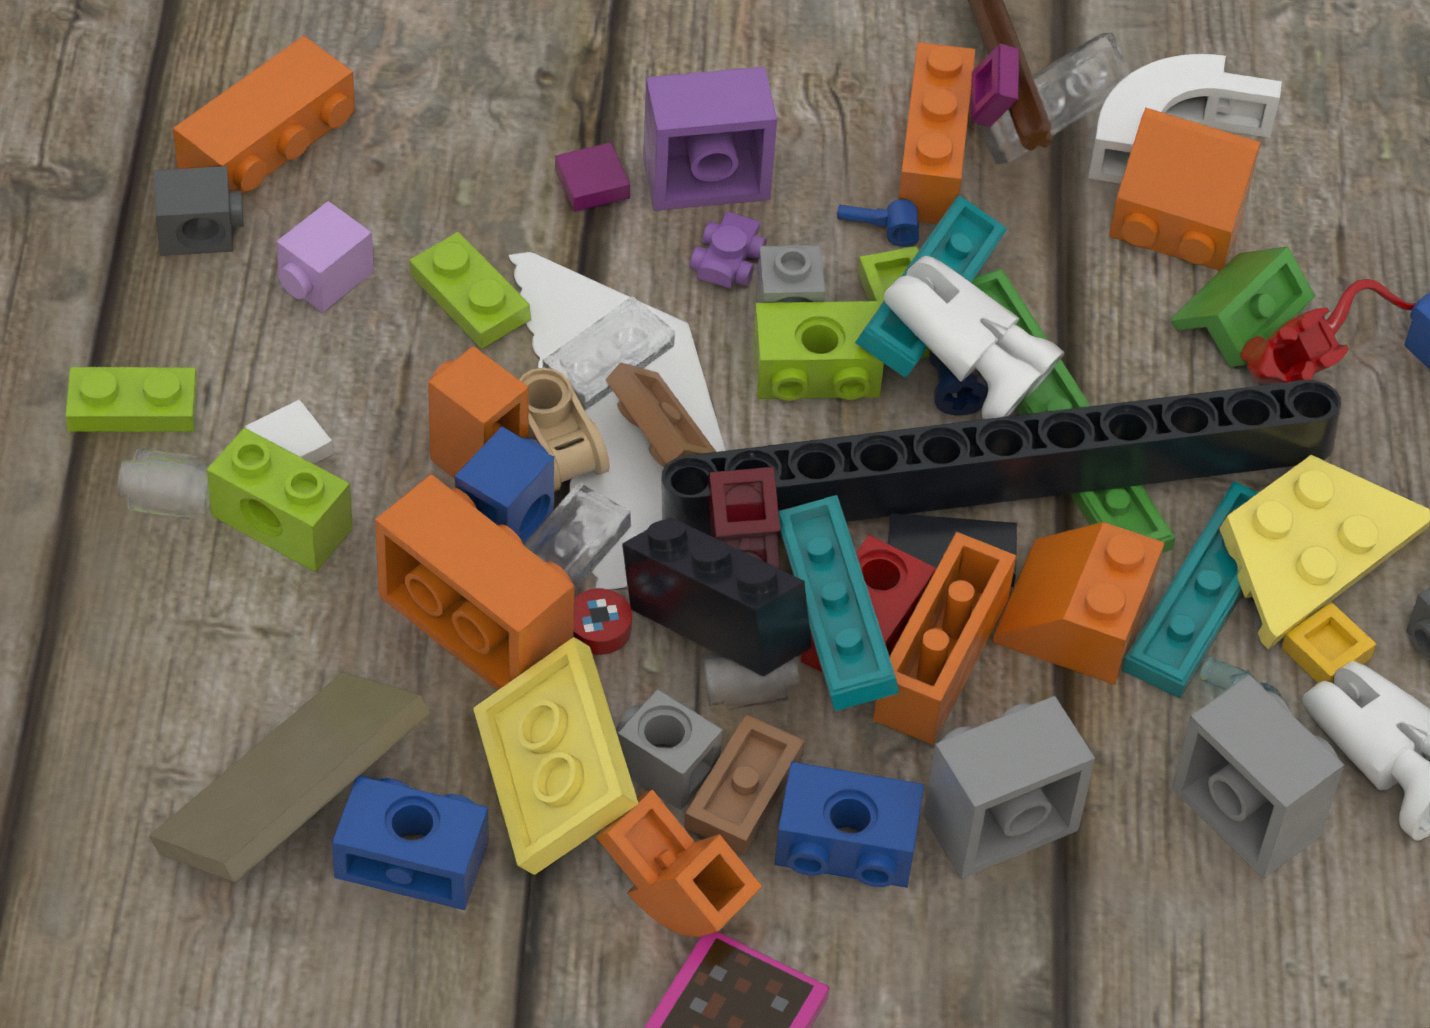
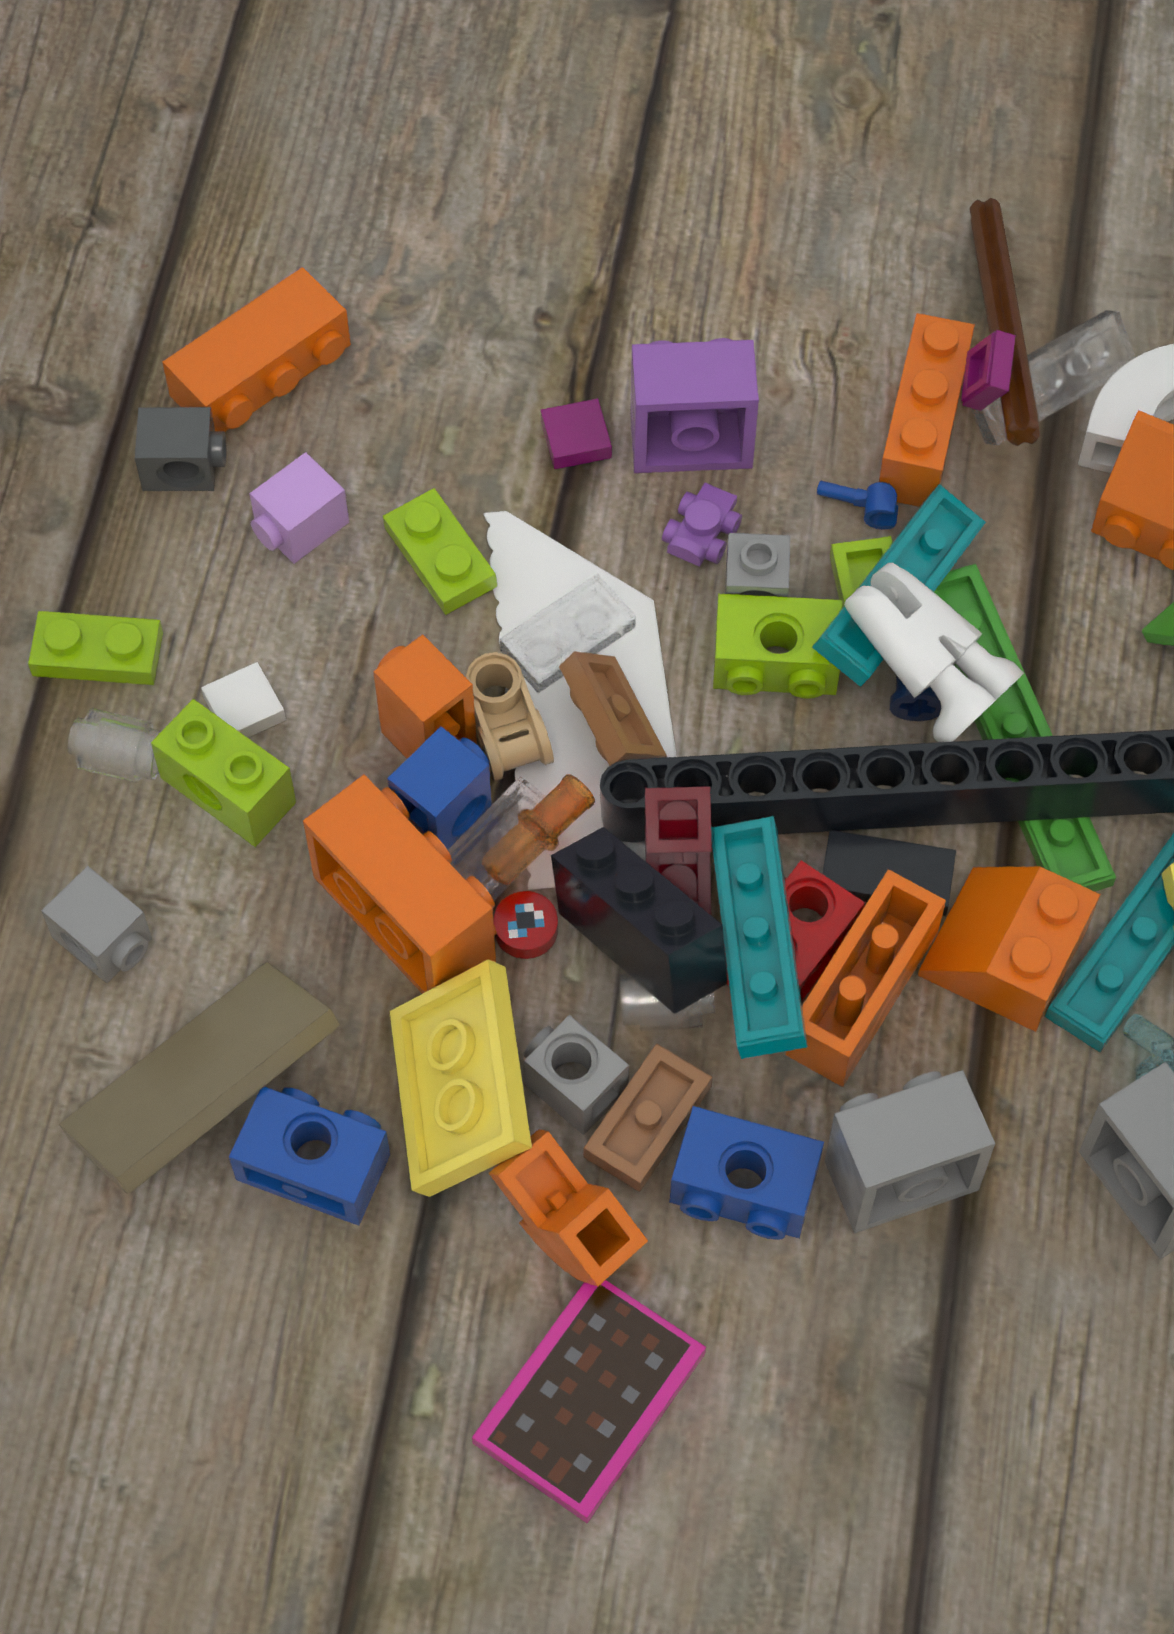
camera: 10 degrees right, 10 degrees up
none -> light grey brick [41,866,152,983]
none -> clear orange axle [481,774,595,885]

